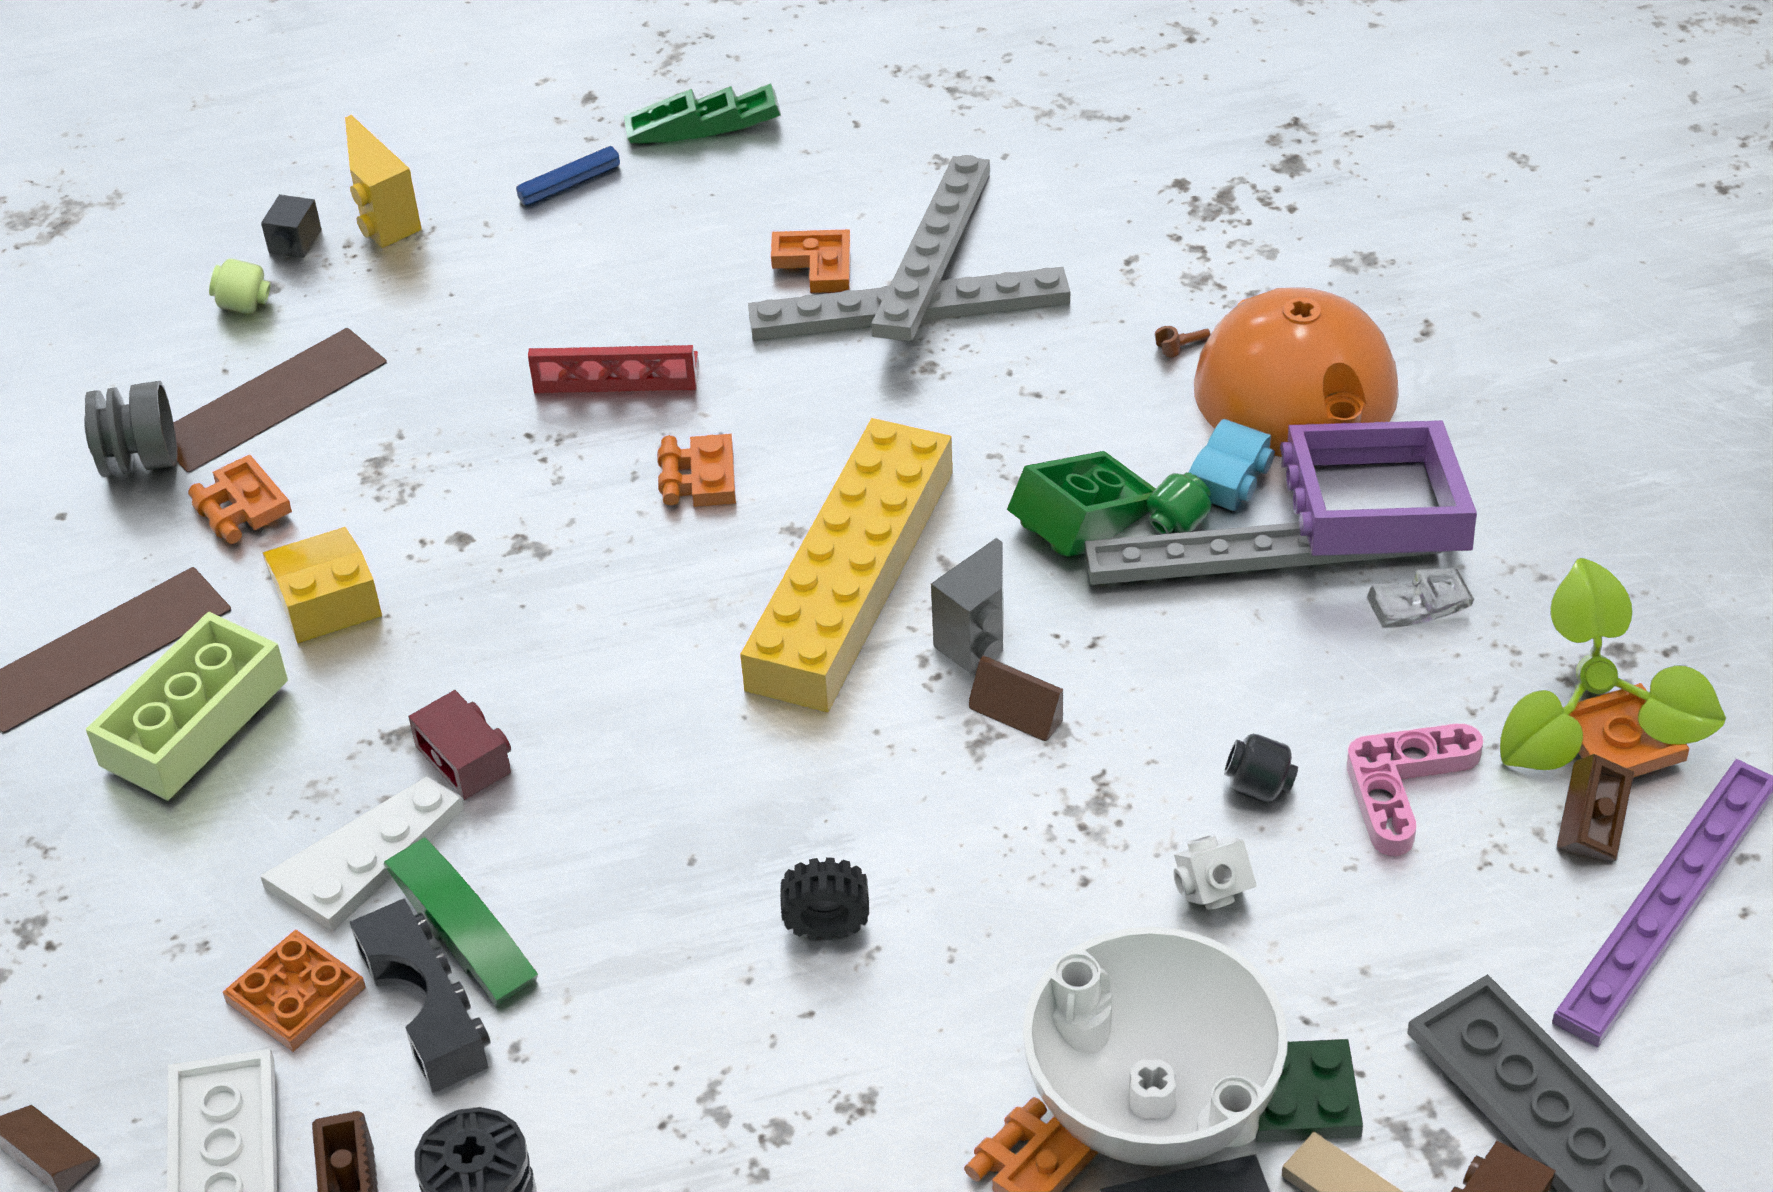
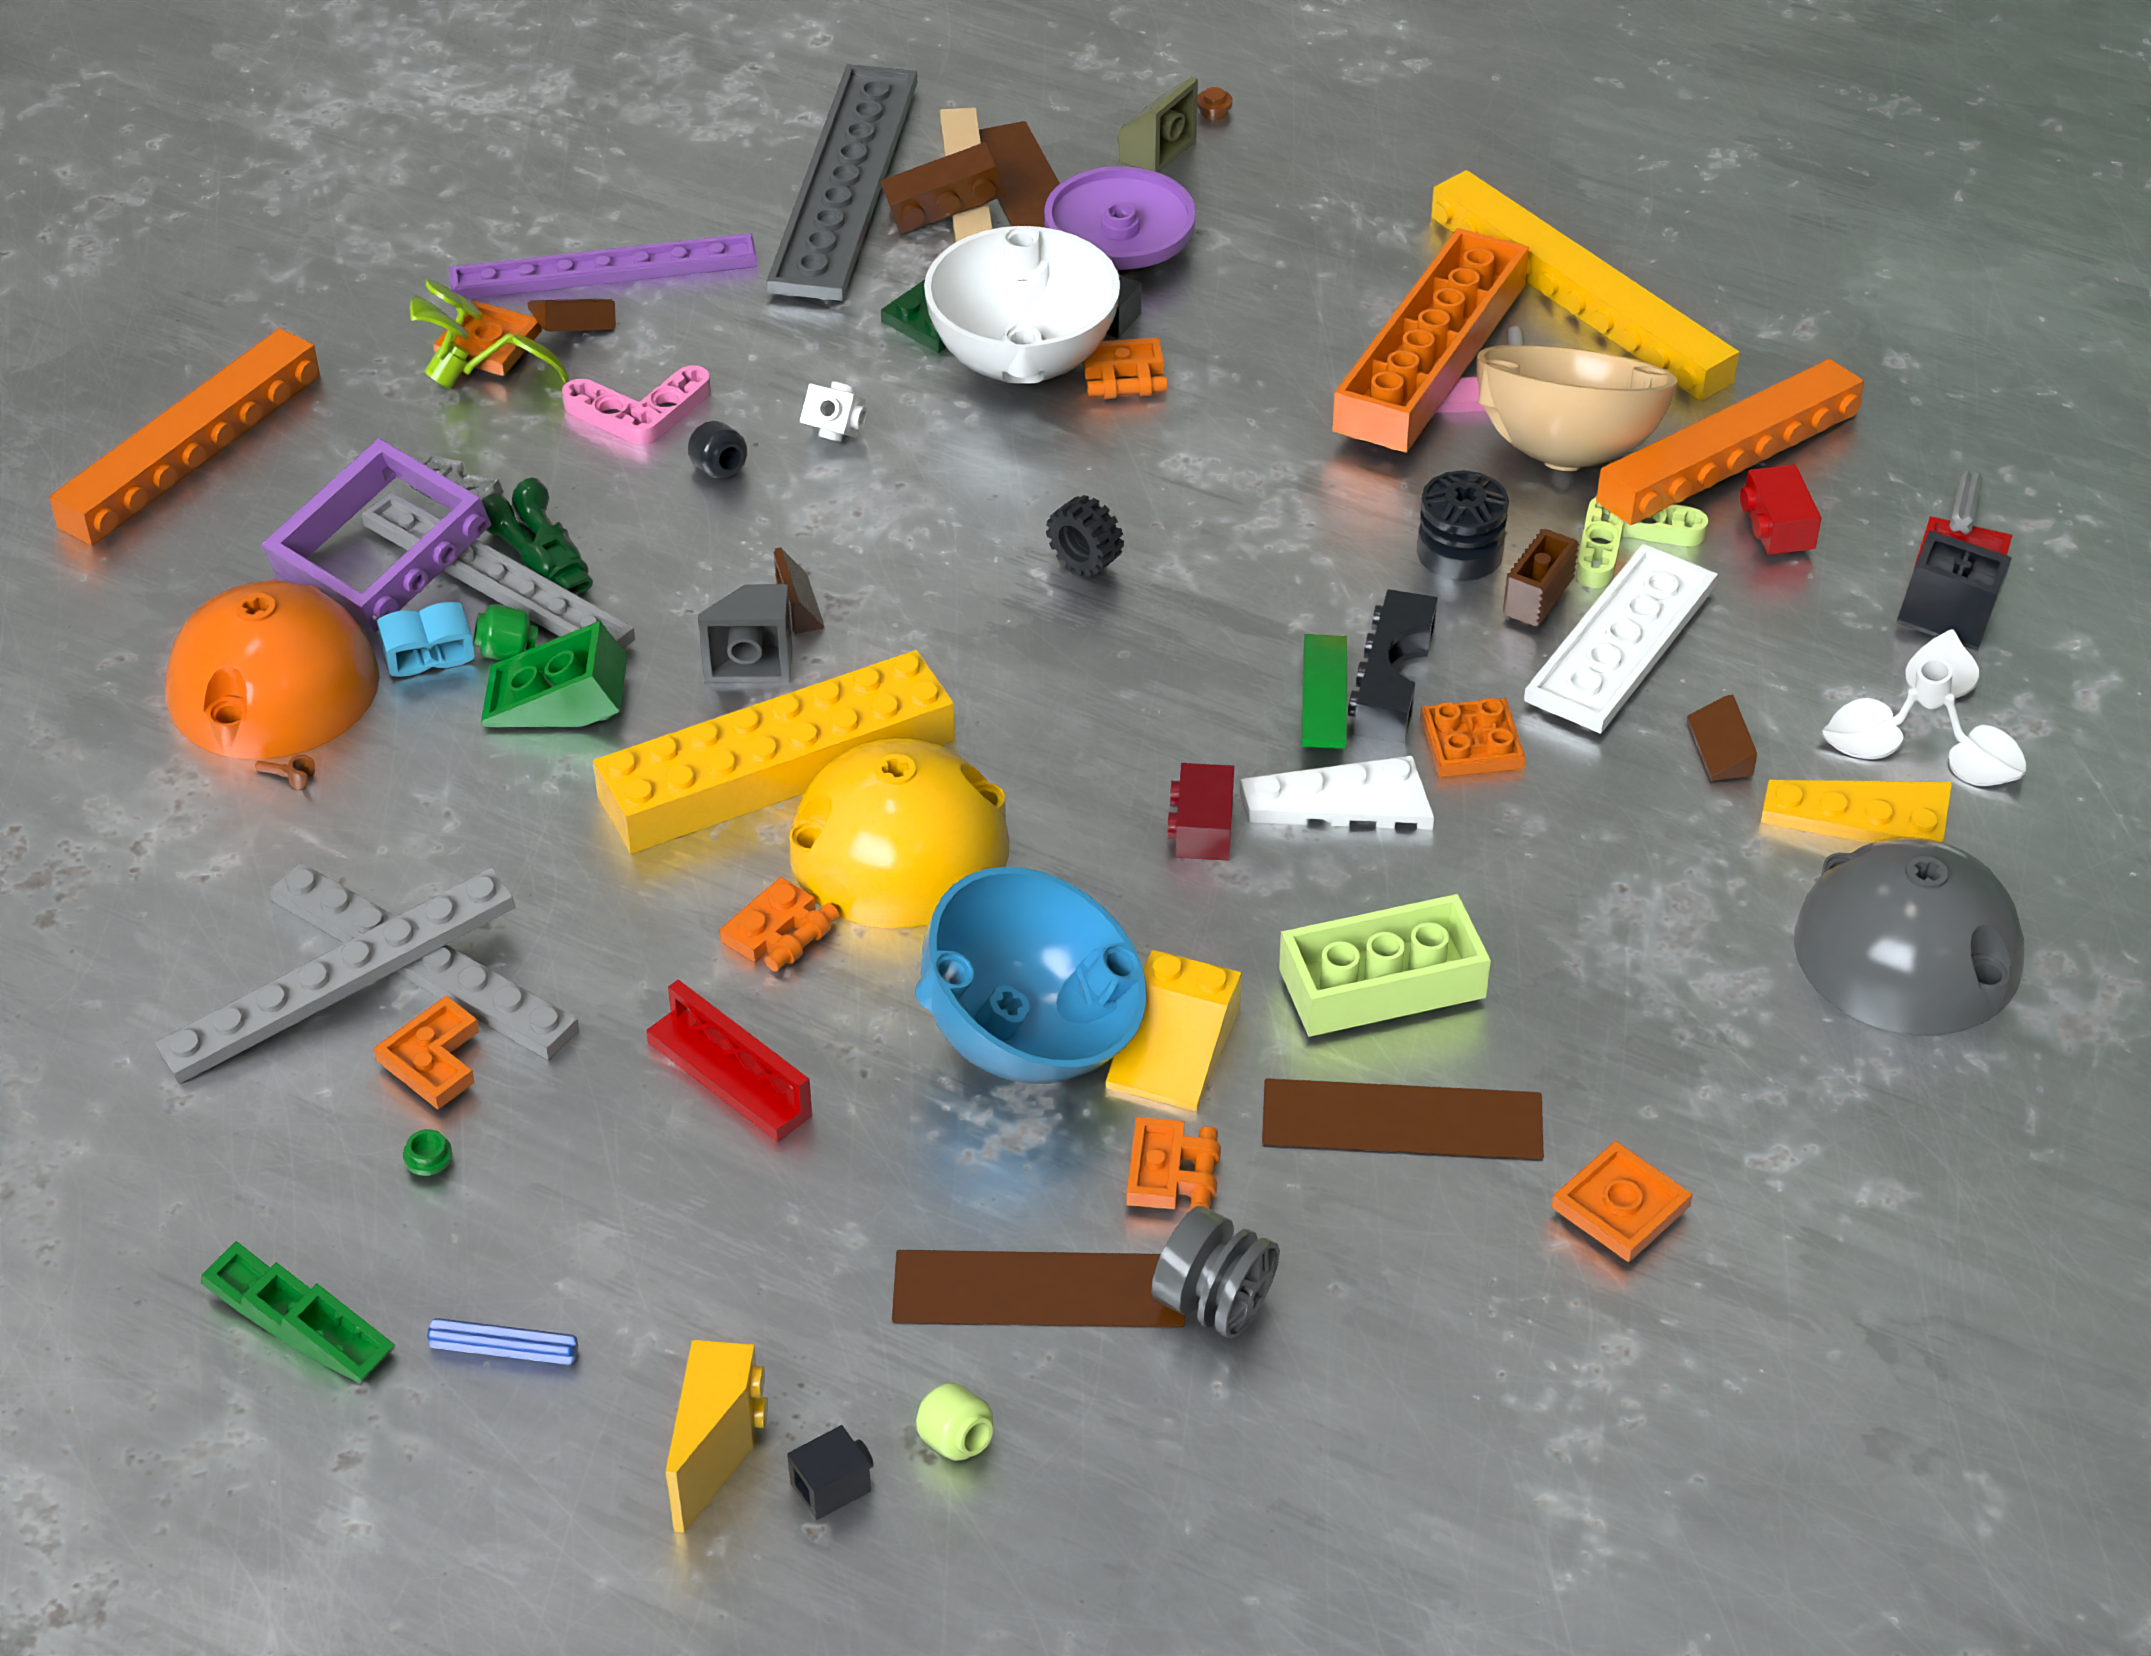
camera: 140 degrees left, 0 degrees up
none -> orange brick [49,328,320,546]
none -> green plate [403,1129,453,1176]
none -> dark green piece [481,477,593,595]
none -> yellow piece [789,738,1009,928]
none -> dark azure piece [915,867,1146,1084]

